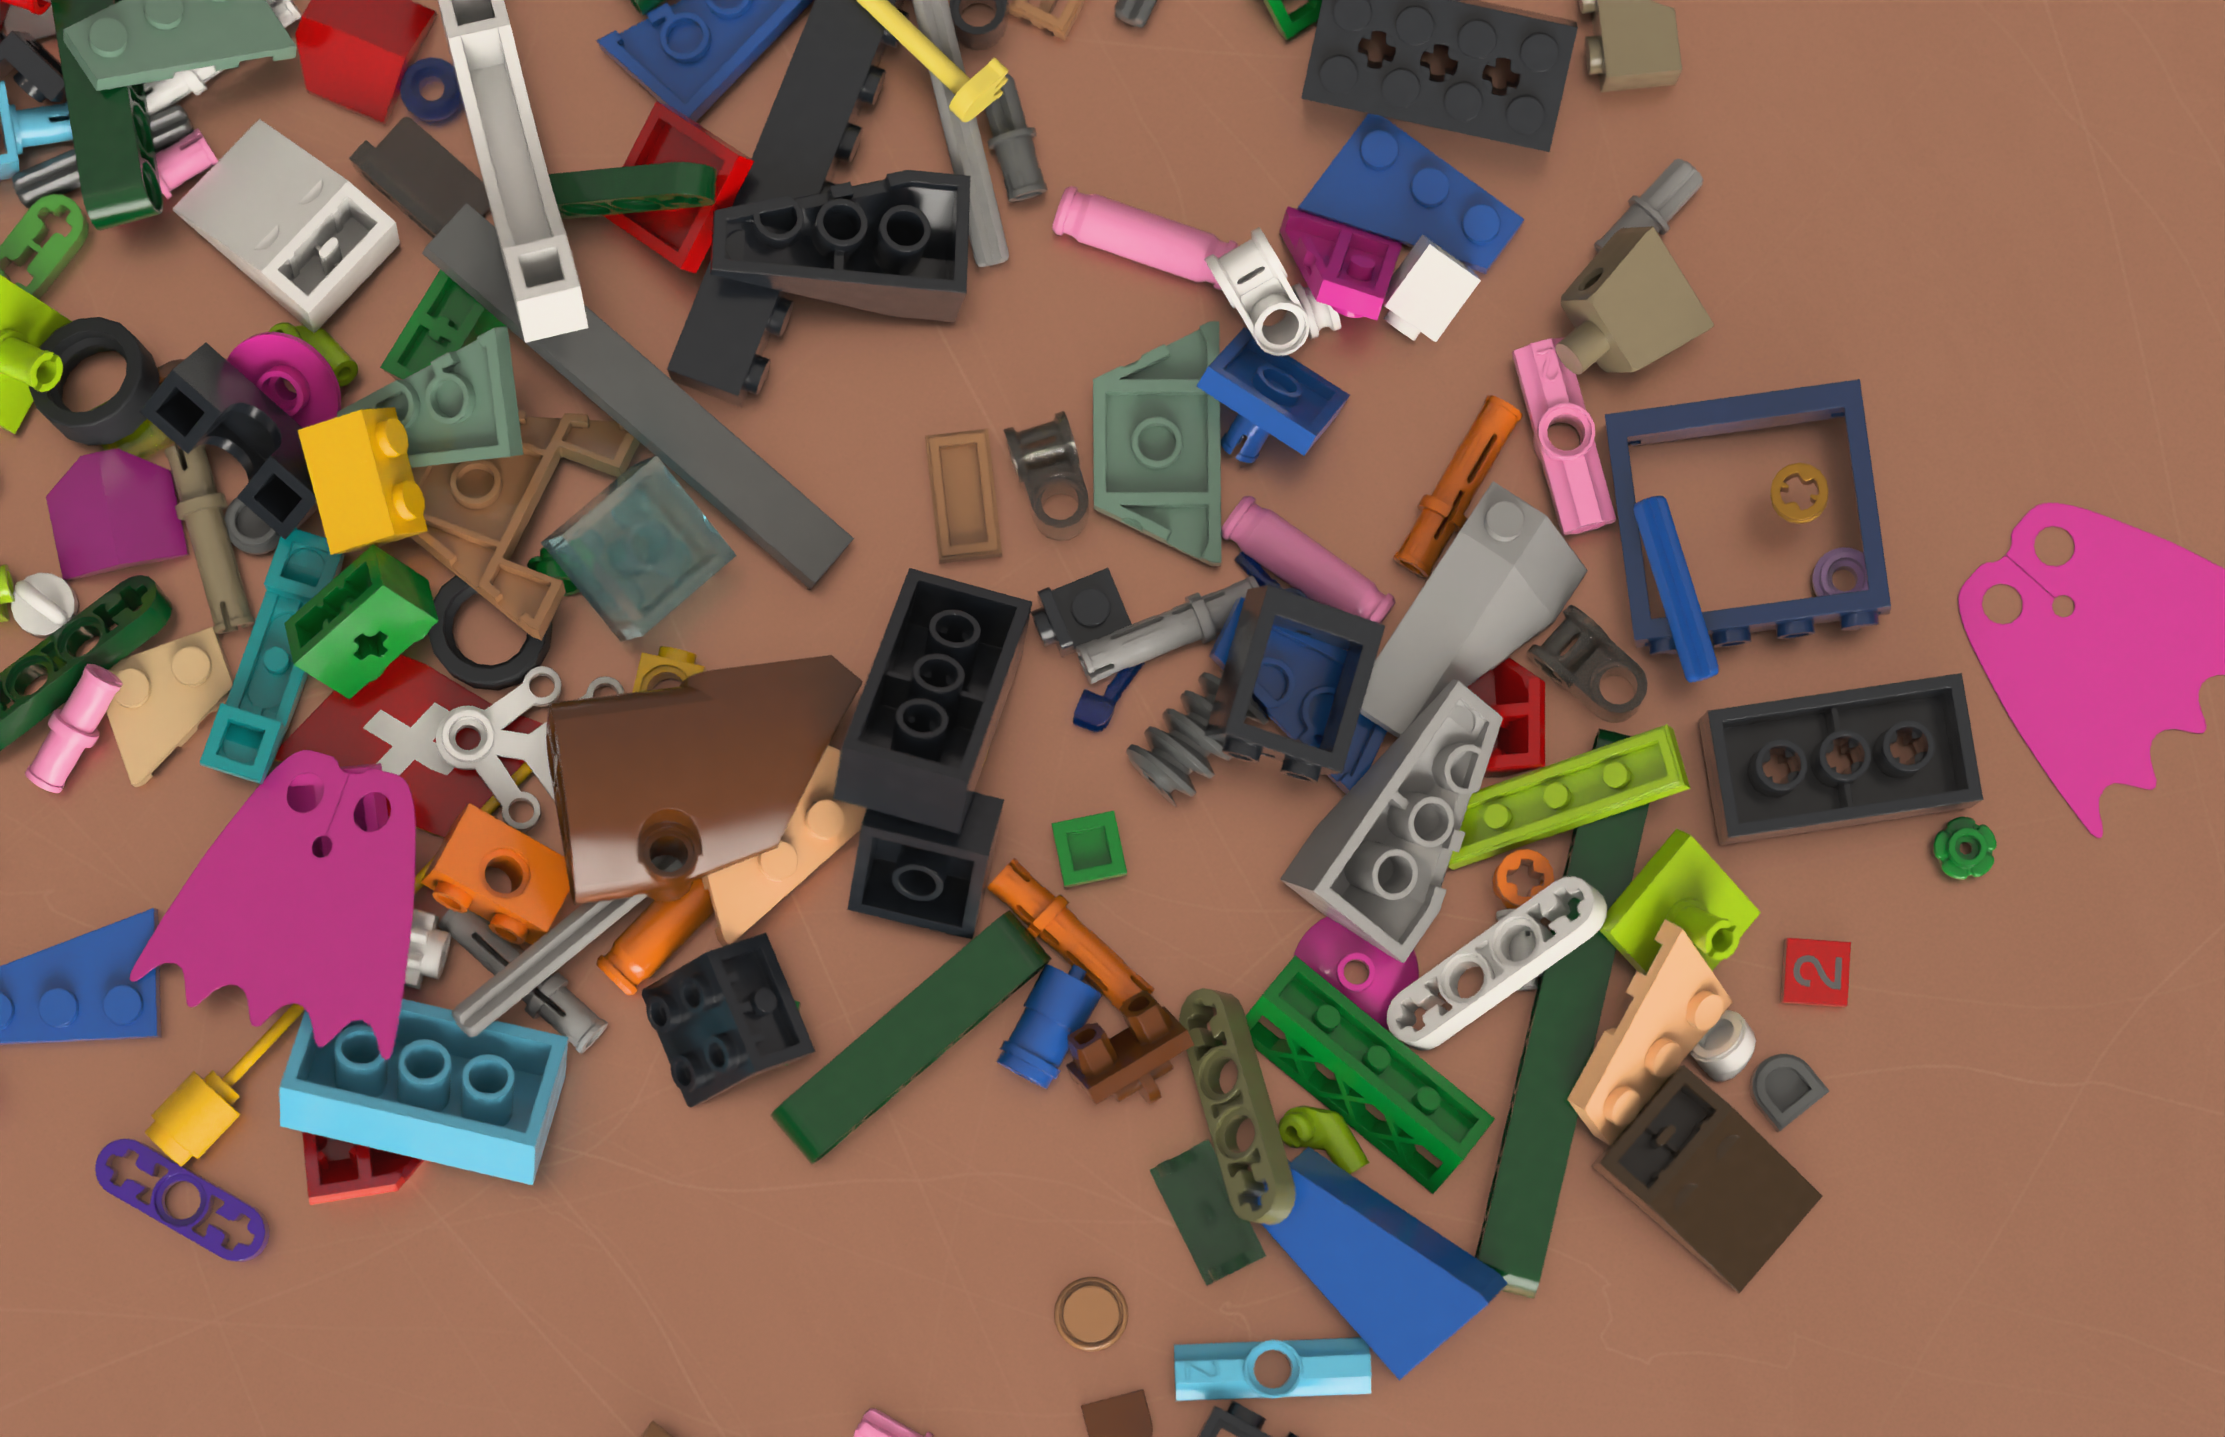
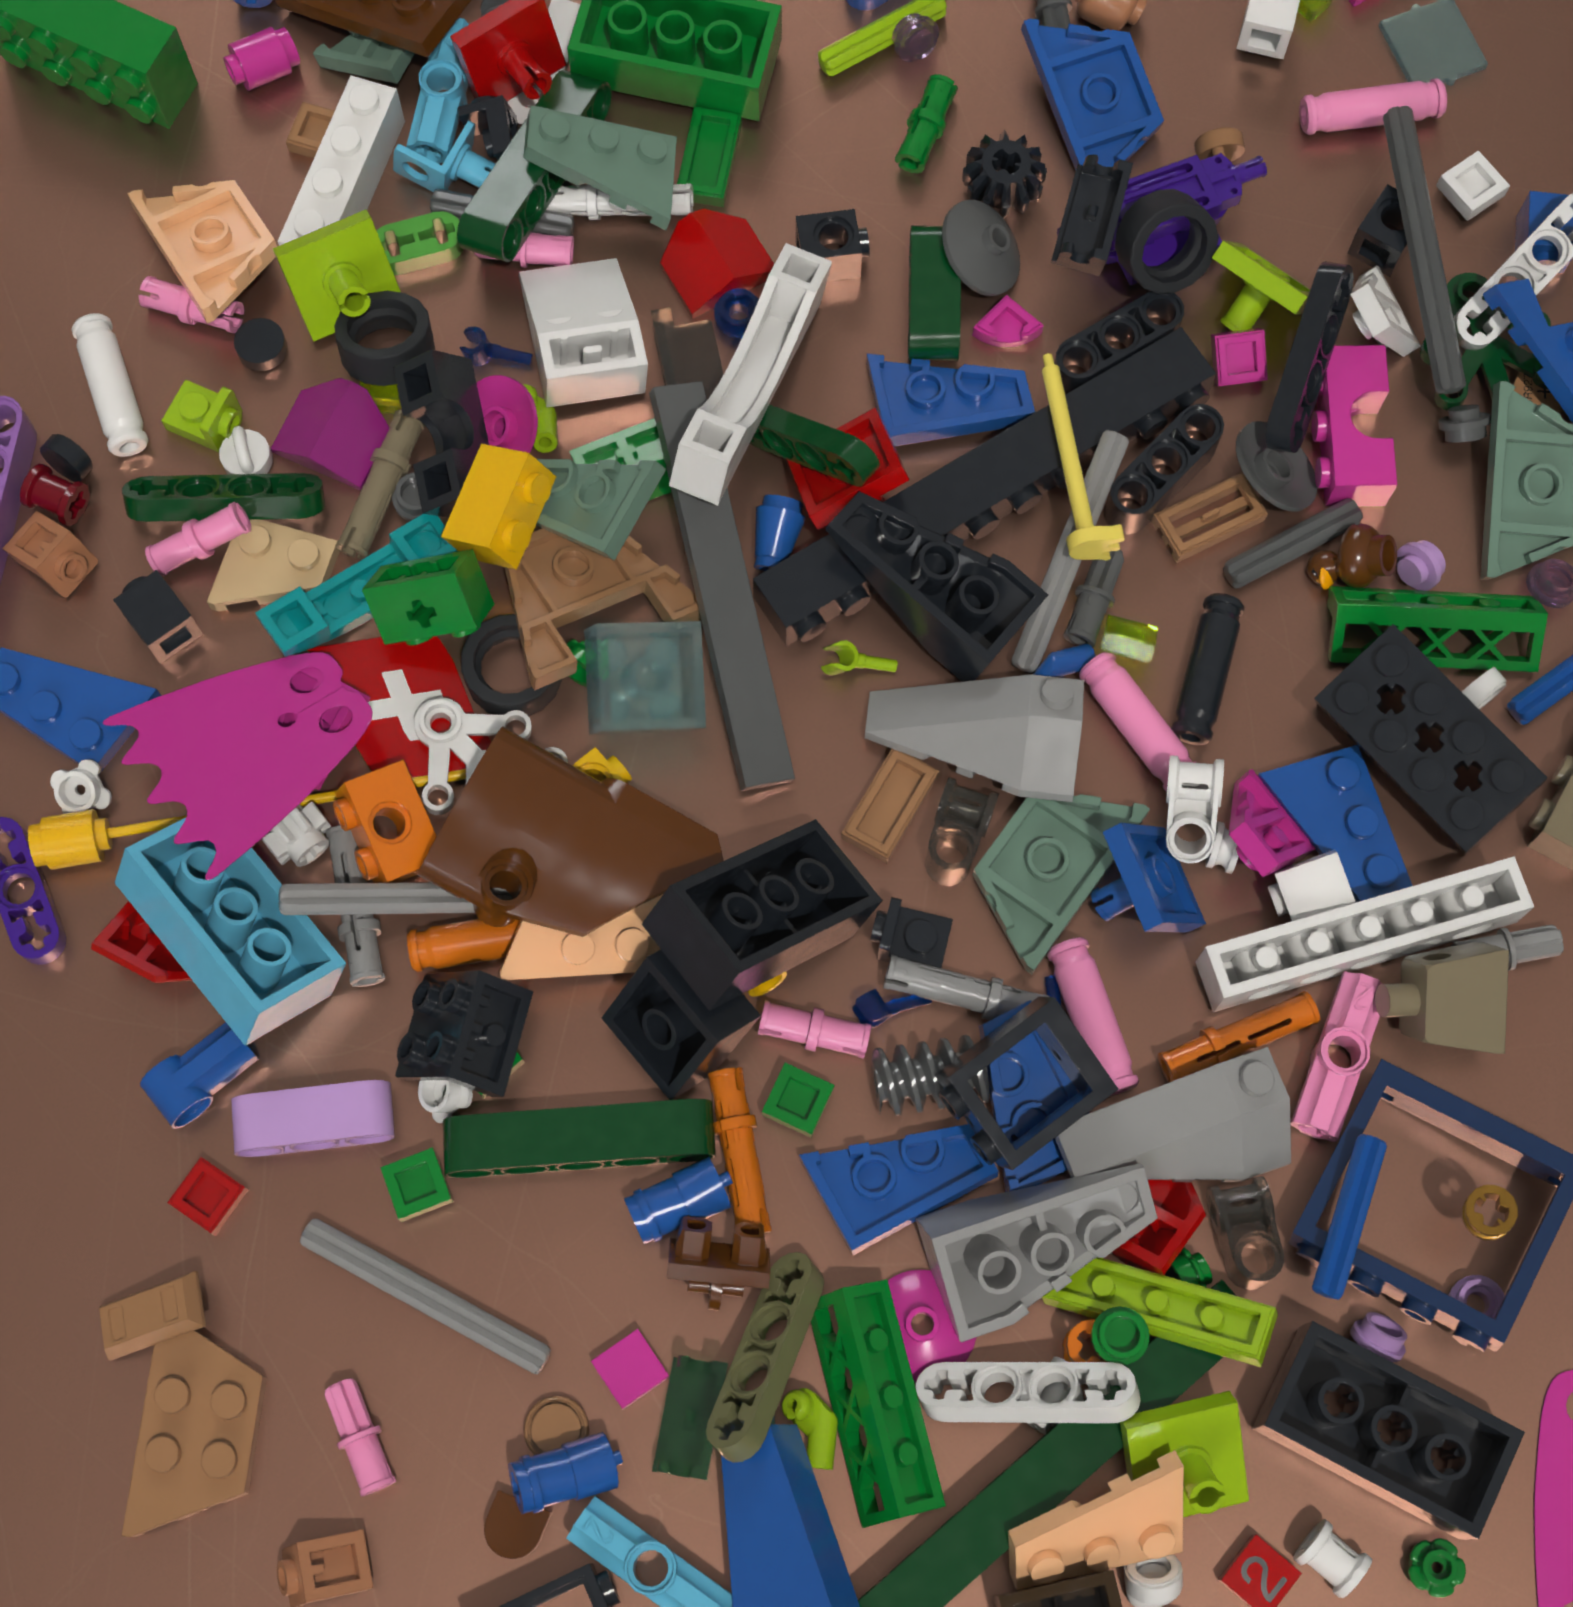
camera: 40 degrees right, 10 degrees down
none -> white plate [50,759,112,814]
none -> black brick [113,570,203,664]
none -> blue piece [140,1022,259,1129]
none -> red tile [167,1157,249,1236]
none -> lavender beam [231,1080,395,1157]
none -> light grey axle [299,1219,551,1374]
none -> green plate [380,1147,454,1222]
none -> white plate [418,1080,473,1123]
none -> clear blue hand [459,326,533,366]
none -> blue piece [508,1432,623,1514]
none -> dark pink tile [591,1329,670,1410]
none -> blue cone [754,494,806,572]
none -> bright pink pin [757,1000,871,1059]
none -> blue wing [799,1124,999,1255]
none -> lime hand [821,640,898,676]
none -> light grey wedge [865,675,1084,802]
none -> blue arm [1032,644,1096,678]
none -> green plate [1091,1306,1149,1365]
none -> clear neon green tile [1100,614,1158,663]
none -> green plate [1165,1247,1213,1288]
none -> black axle [1171,593,1245,745]
none -> white brick [1195,856,1534,1012]
none -> white bush [1293,1519,1373,1598]
none -> lavender plate [1350,1312,1407,1362]

